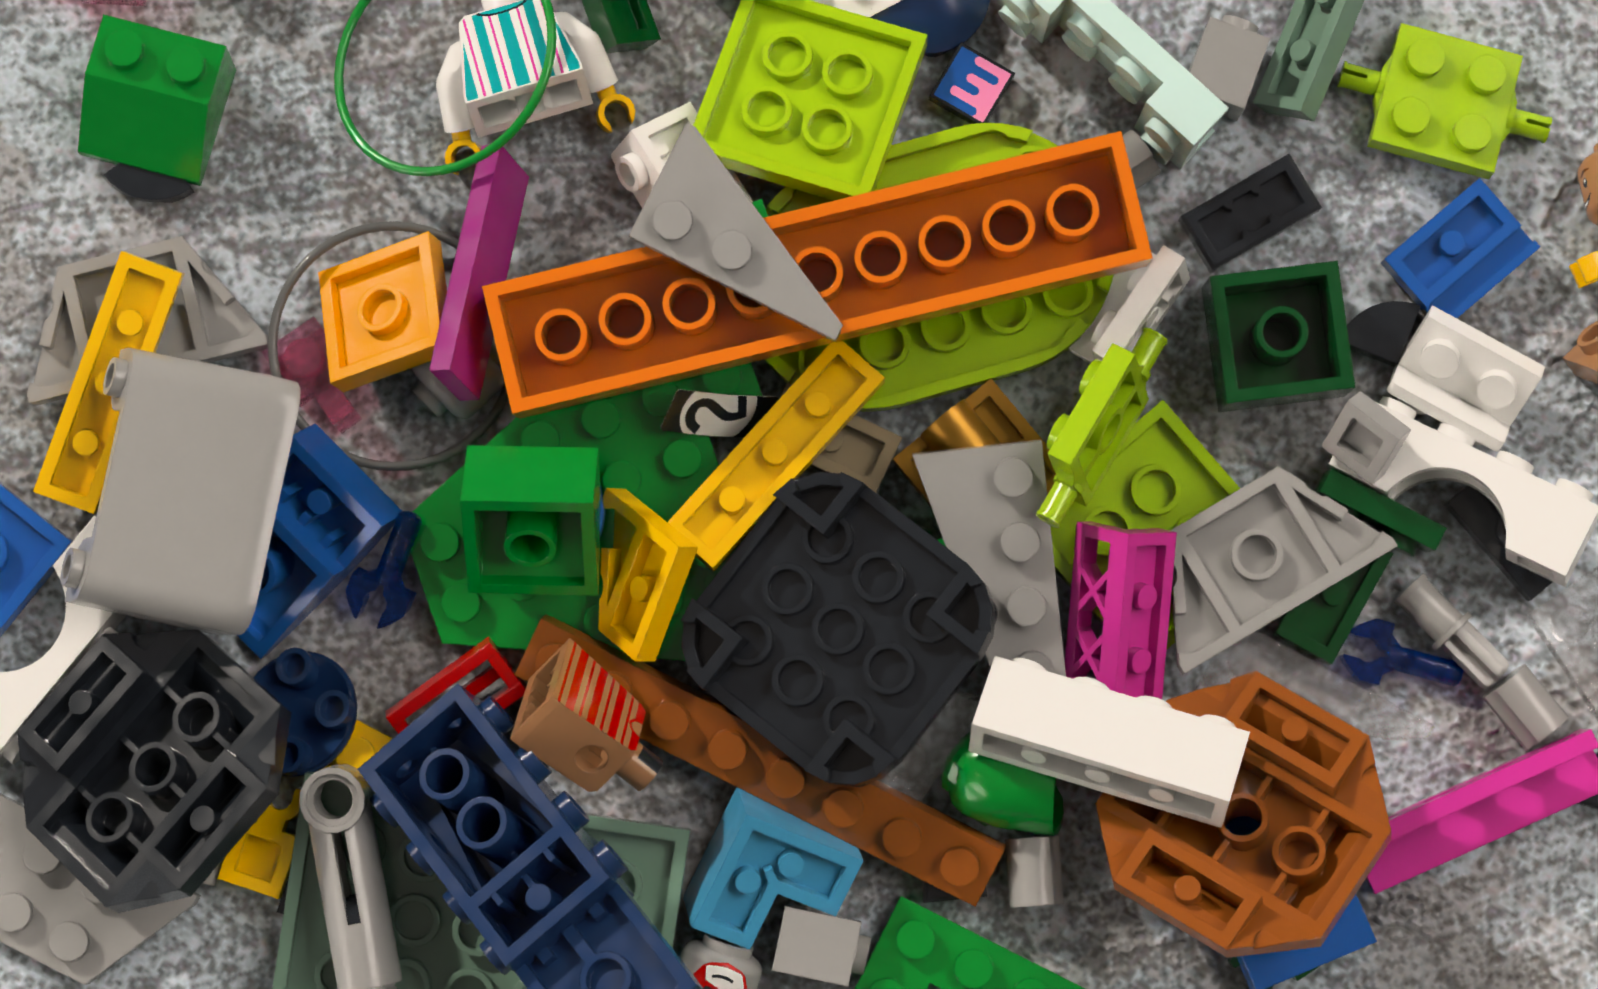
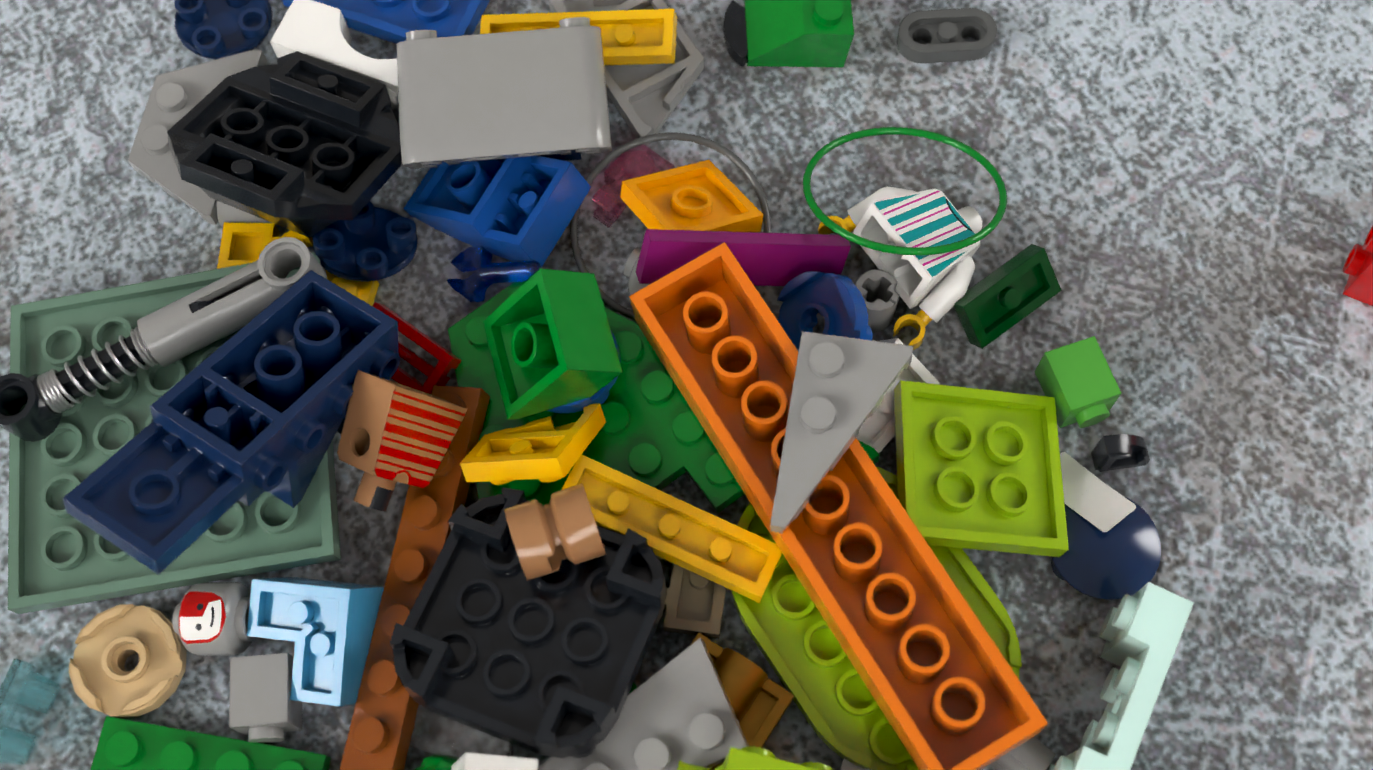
camera: 75 degrees right, 15 degrees down
sticker [661,389,779,437] -> none
tile [929,42,1015,124] -> none
none -> medium nougat wheel [504,483,606,581]
none -> blue plate [776,271,873,352]
none -> light grey piece [855,270,899,332]

